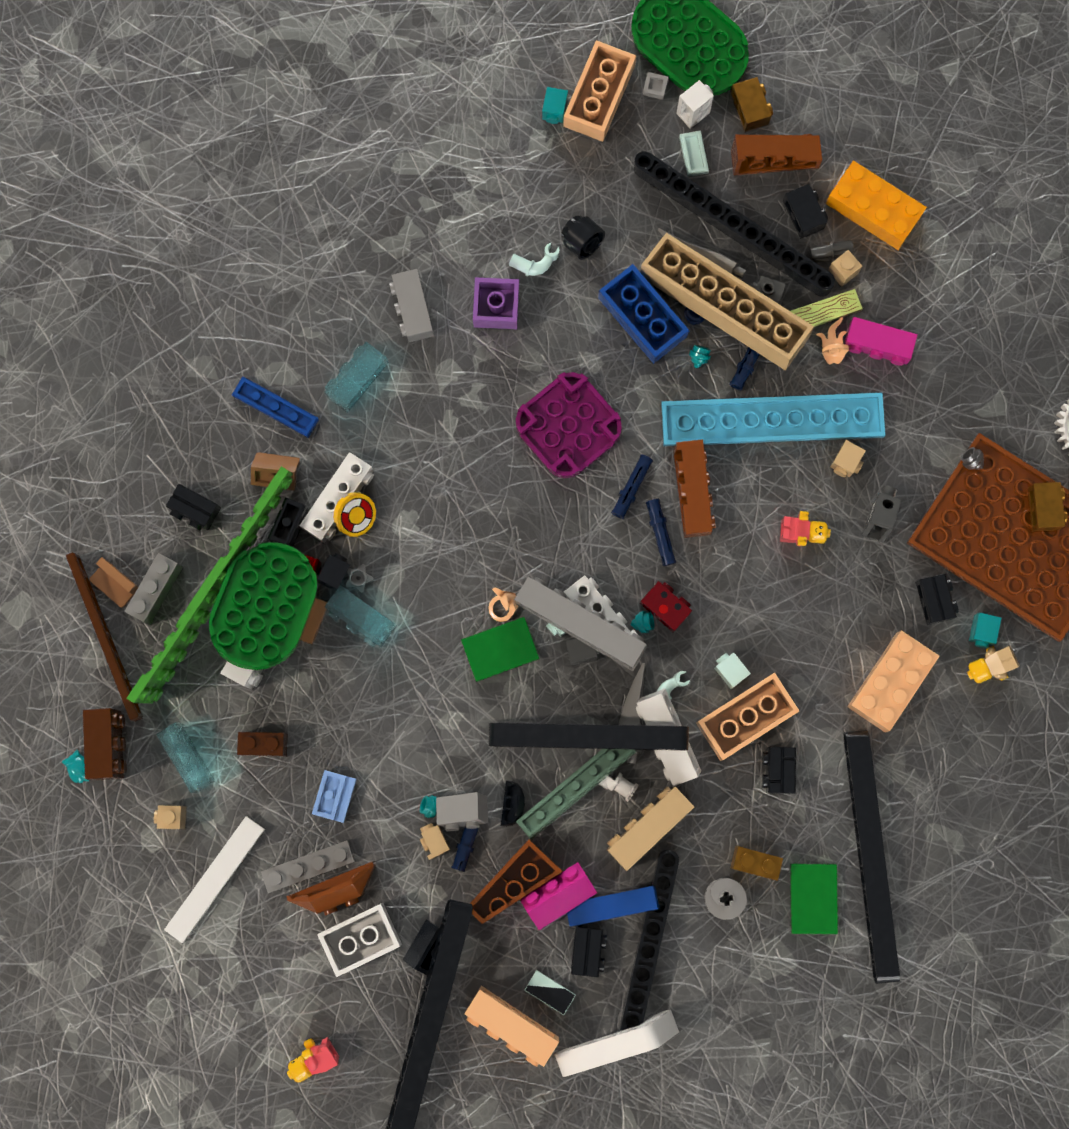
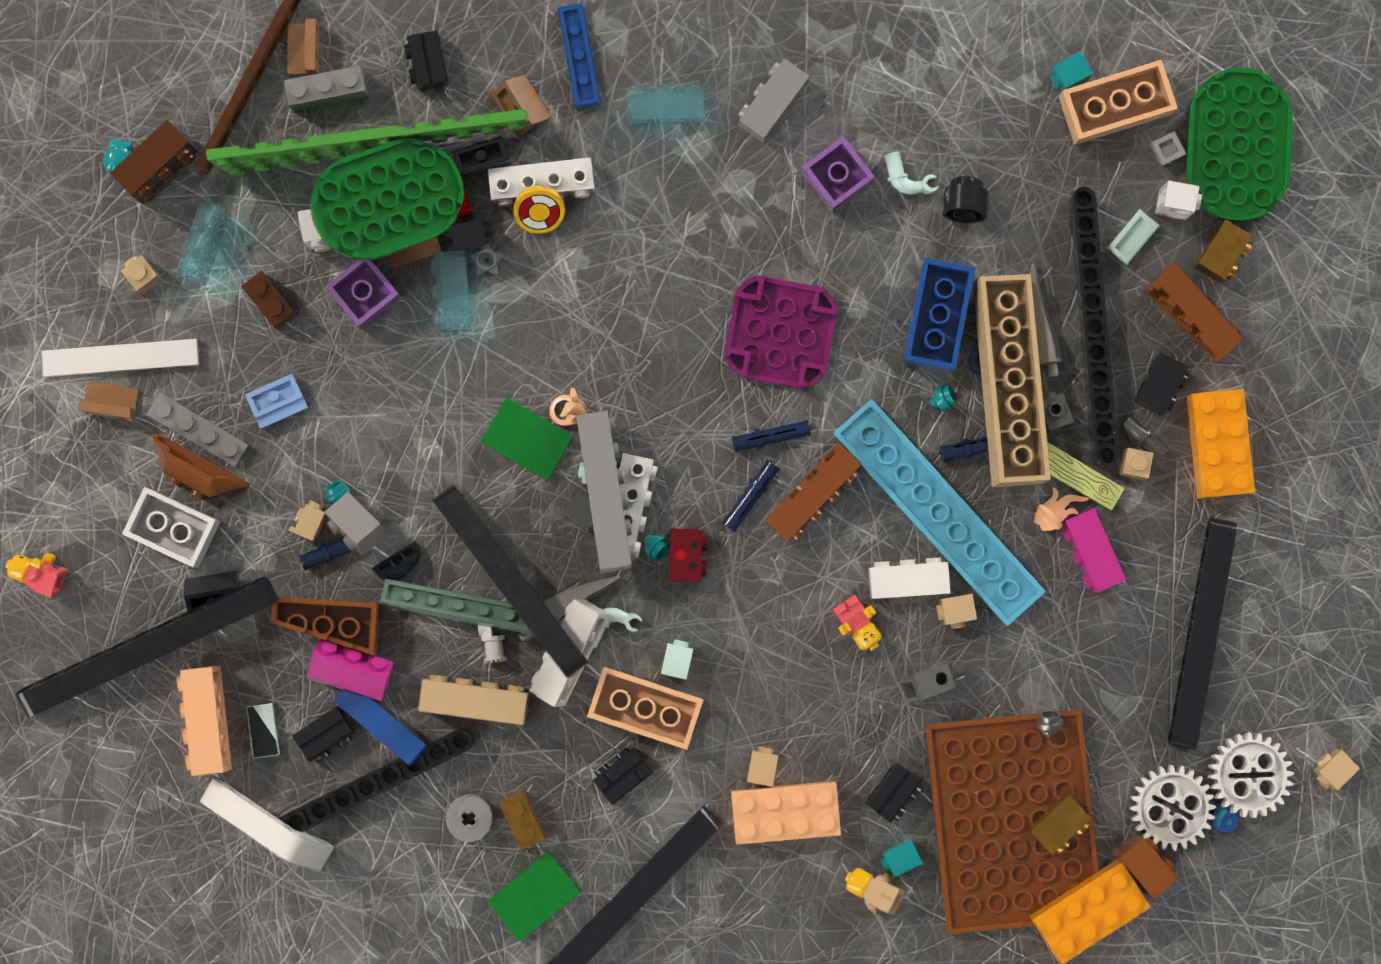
camera: 45 degrees right, 5 degrees up
none -> medium nougat panel [78,382,139,420]
none -> medium lavender brick [325,260,401,330]
none -> tan brick [746,746,778,787]
none -> white brick [868,557,950,599]
none -> black beam [1168,517,1237,750]

